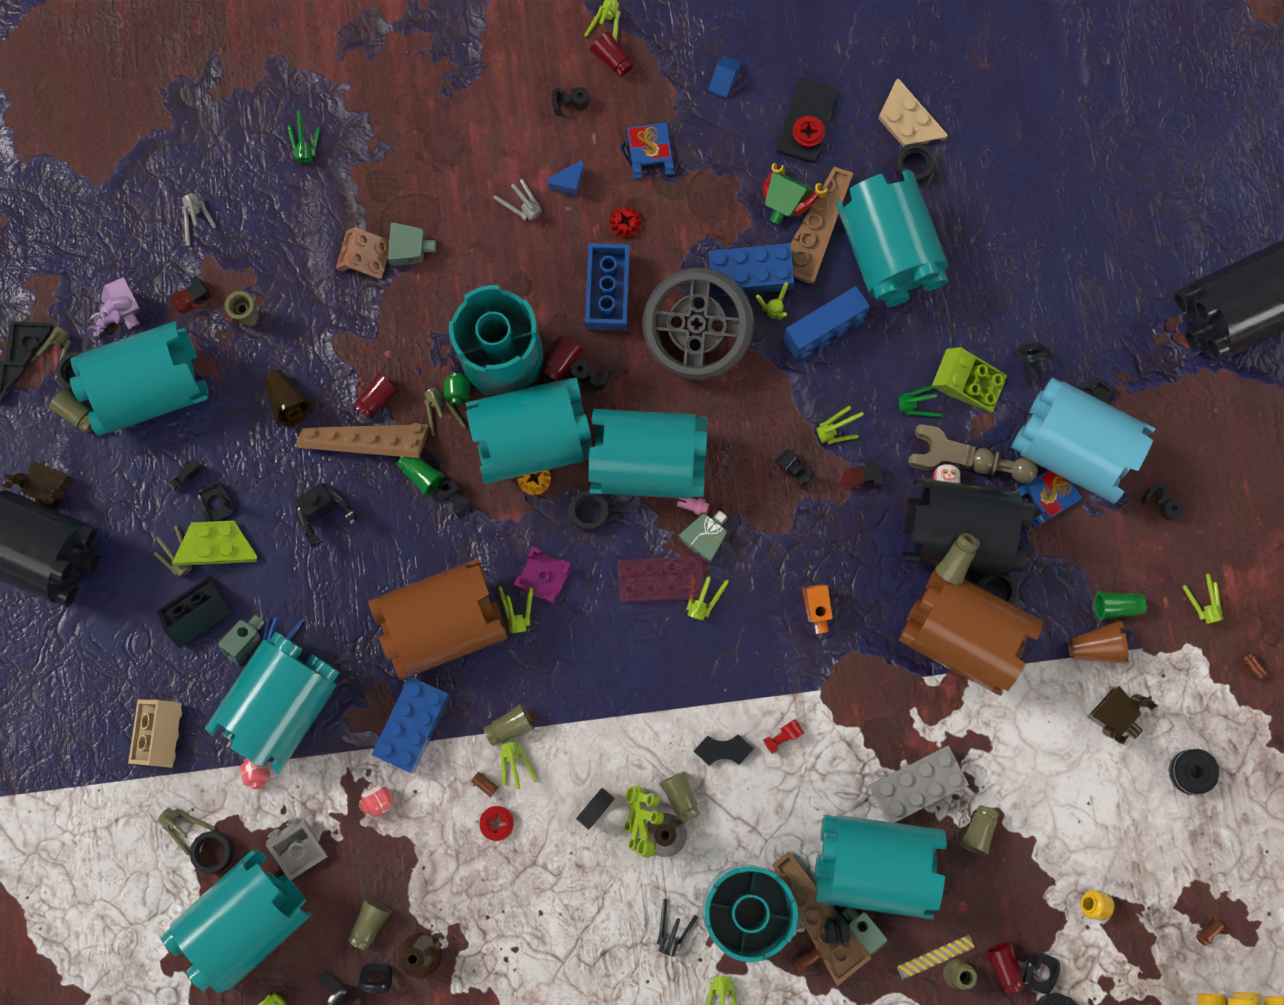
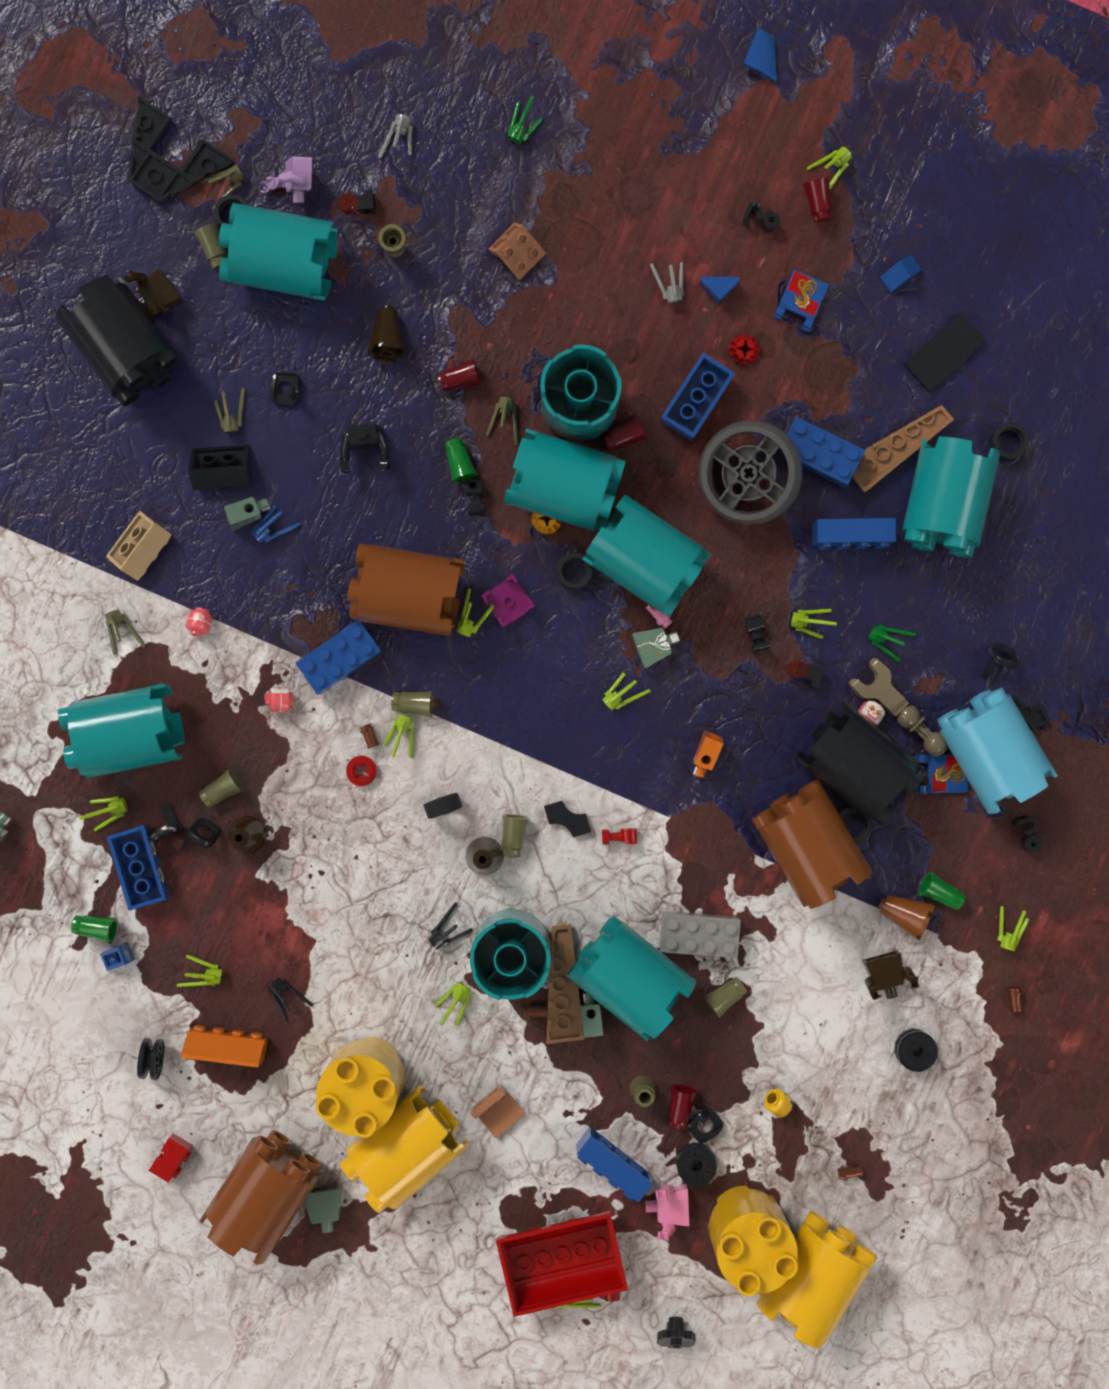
camera: 25 degrees right, 10 degrees up
black plate [168,459,204,493] -> none
lime wing [173,521,257,566] -> none
black tyre [189,831,234,874] -> none
teal brick [205,631,340,774] -> none
light grey plate [266,817,327,880] -> none
medium nougat wing [296,423,429,458] -> none
sand green torso [388,223,436,266] -> none
green head [443,373,471,405] -> none
black leg [571,360,610,390] -> none
clear pink tile [618,556,704,603] -> none
lime plant [624,785,664,858] -> none
lime plant [756,282,788,320] -> none
green torso [763,163,827,224] -> none
red gear [792,116,825,148] -> none
black wheel [824,915,850,949] -> none
tan wing [878,79,948,147] -> none
sticker [897,935,974,979] -> none
lime slope [932,347,1007,412] -> none
olive plant [935,533,980,584] -> none

